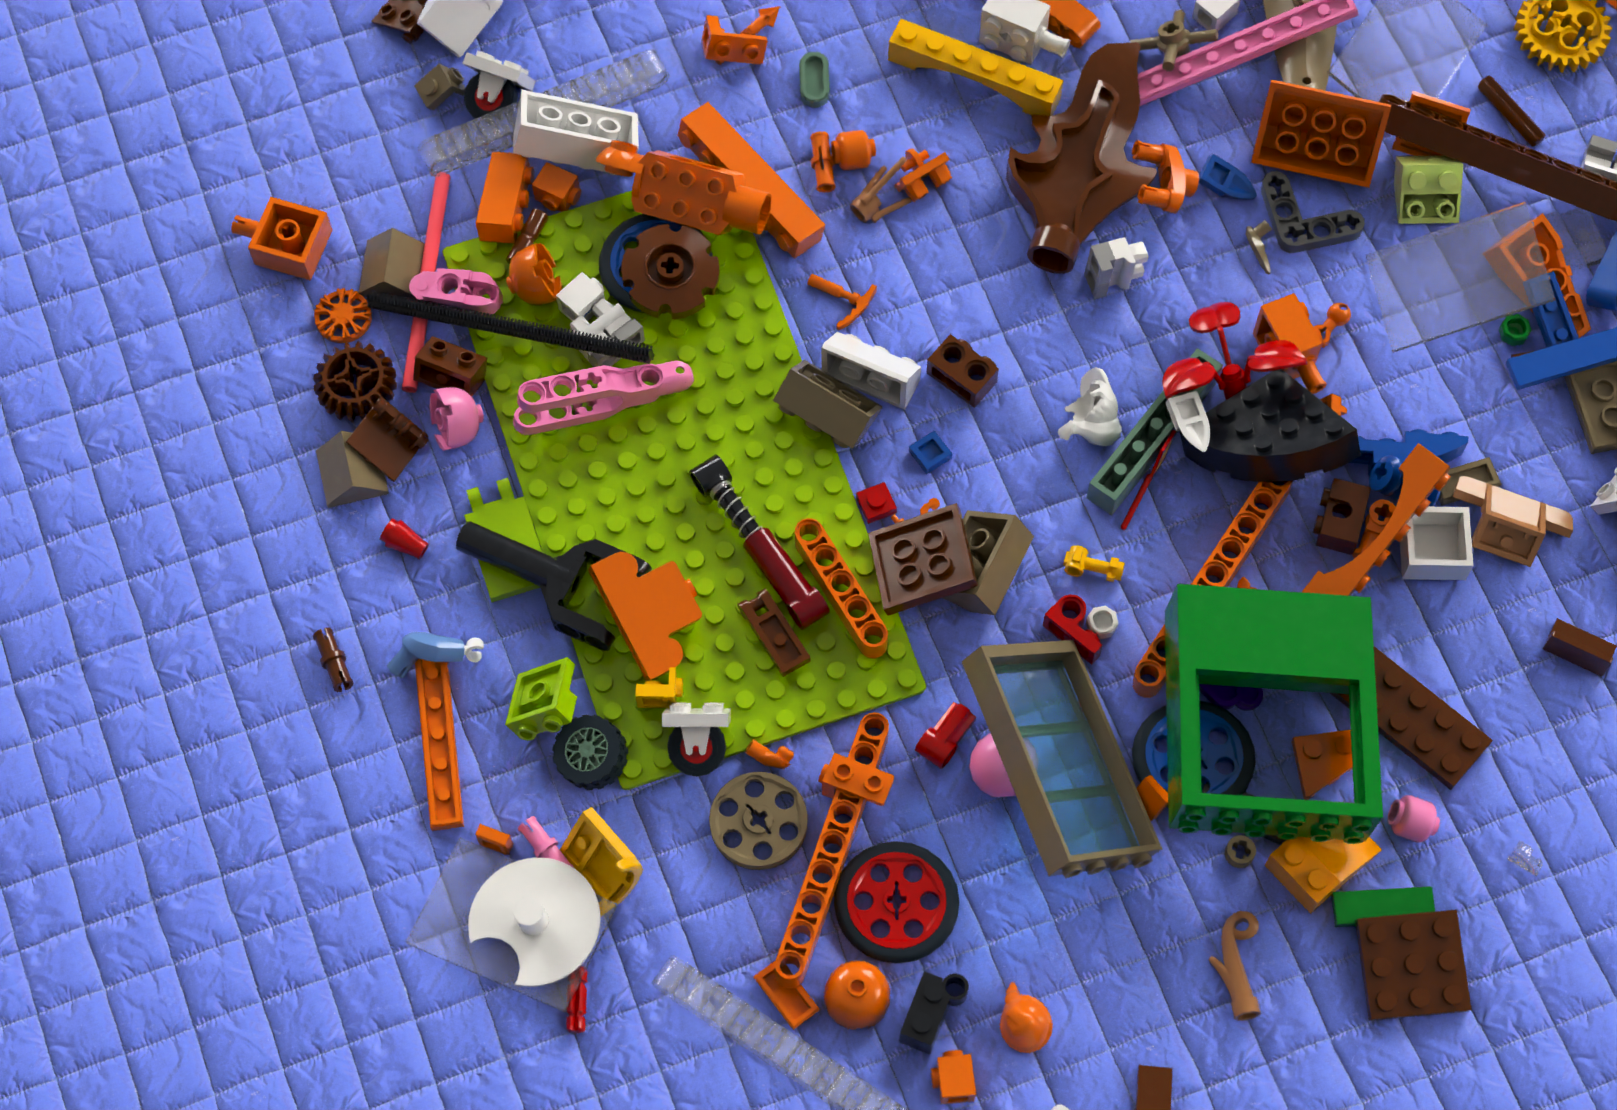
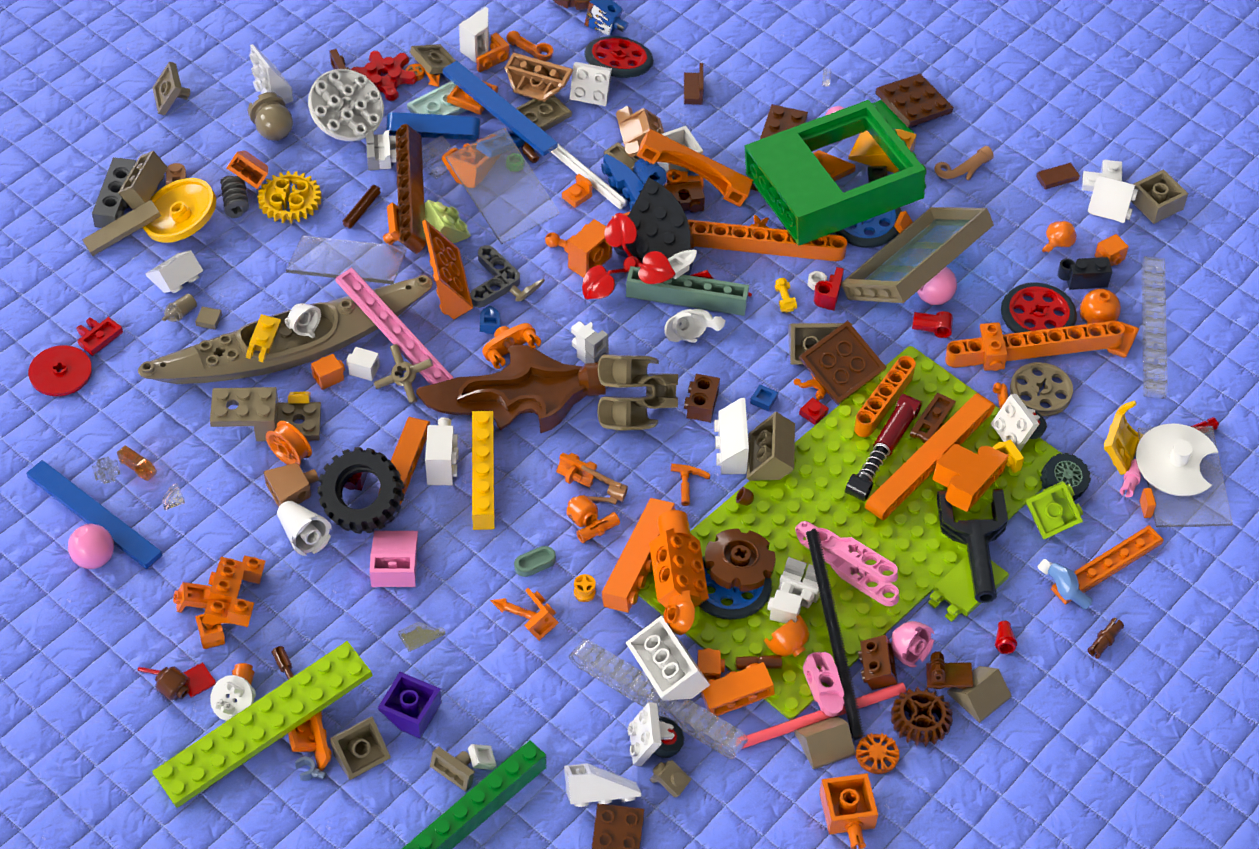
camera: 120 degrees left, 15 degrees down
none -> white axle [551,144,627,209]
none -> orange bracket [562,174,592,208]
none -> light orange wheel [574,574,596,602]
none -> dark tan piece [597,354,678,430]
none -> reddish brown hinge [736,487,754,506]
none -> orange beam [865,393,995,520]

